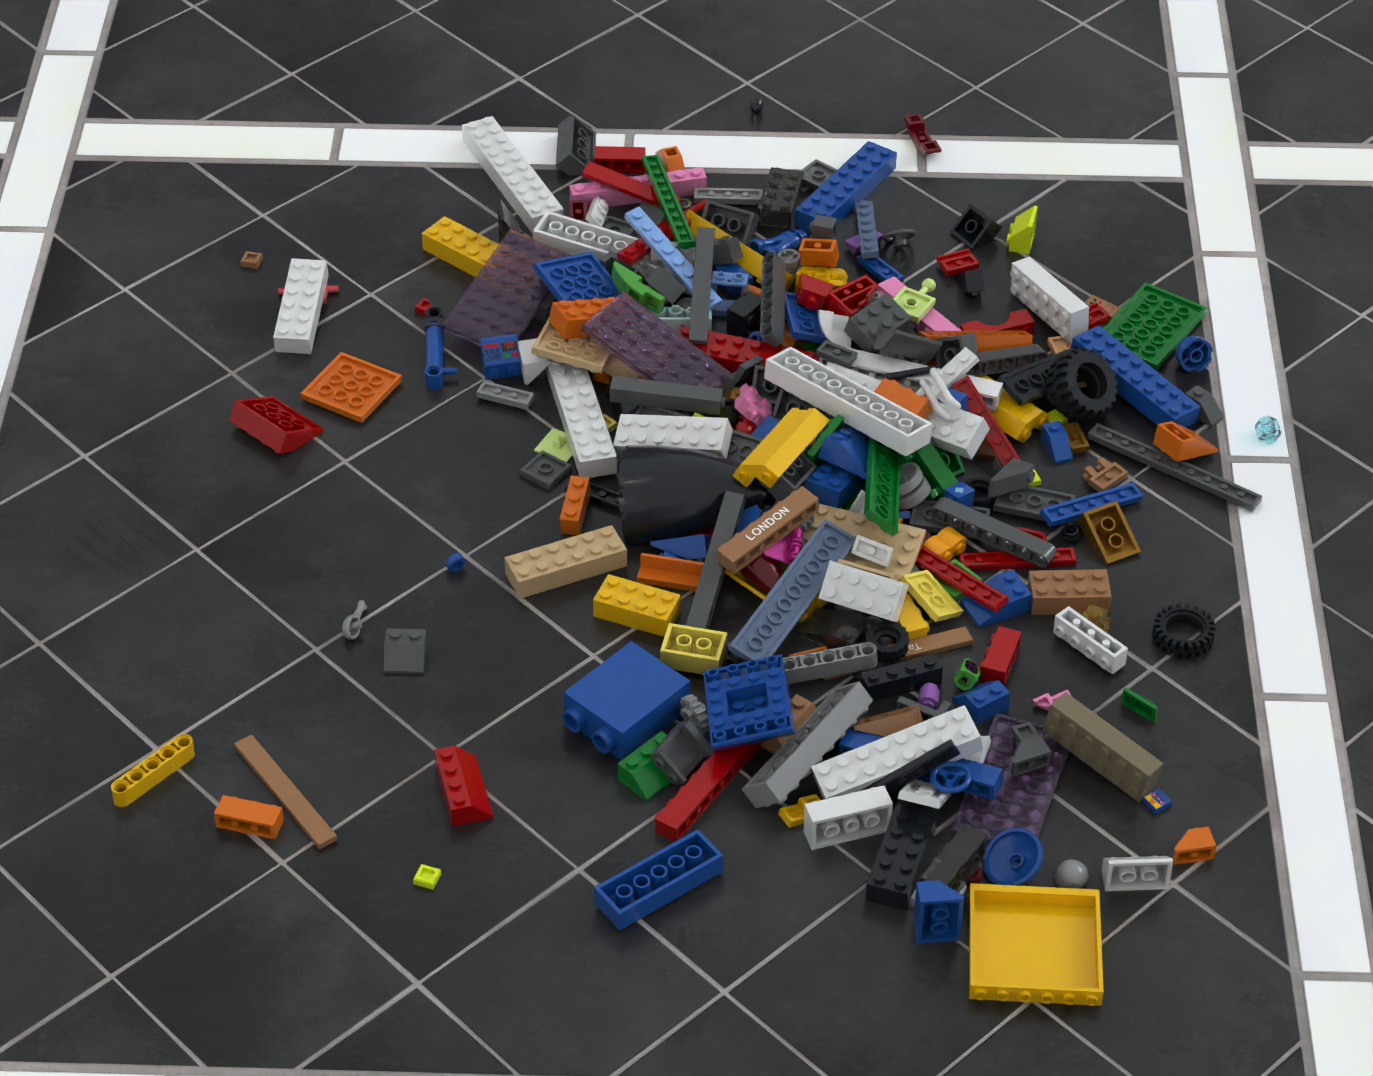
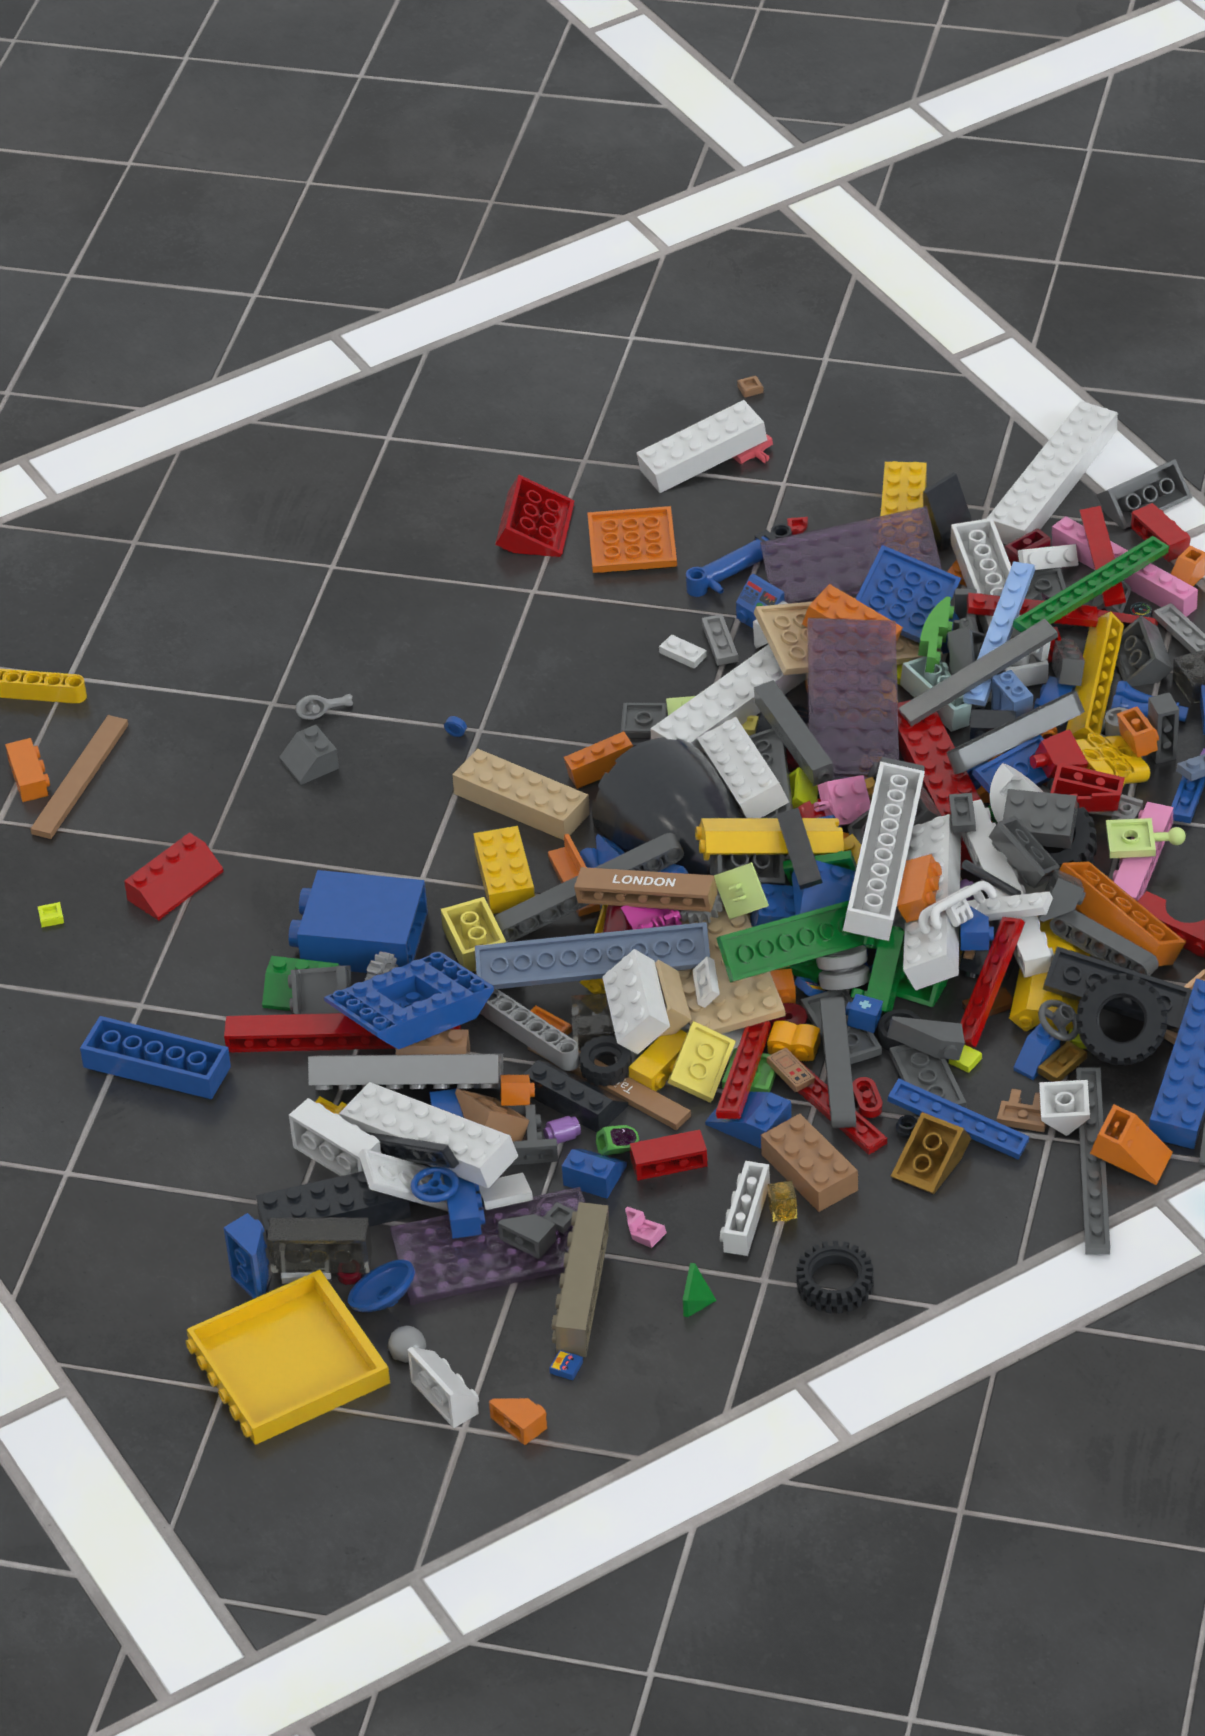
camera: 60 degrees right, 0 degrees up
none -> orange brick [500,1075,535,1106]
none -> white plate [659,635,707,668]
none -> yellowish green piece [714,863,769,919]
none -> medium nougat tile [766,1048,815,1092]
none -> black tile [776,808,823,890]
none -> dark grey piece [1038,1000,1079,1041]
none -> white slope [1039,1080,1090,1136]

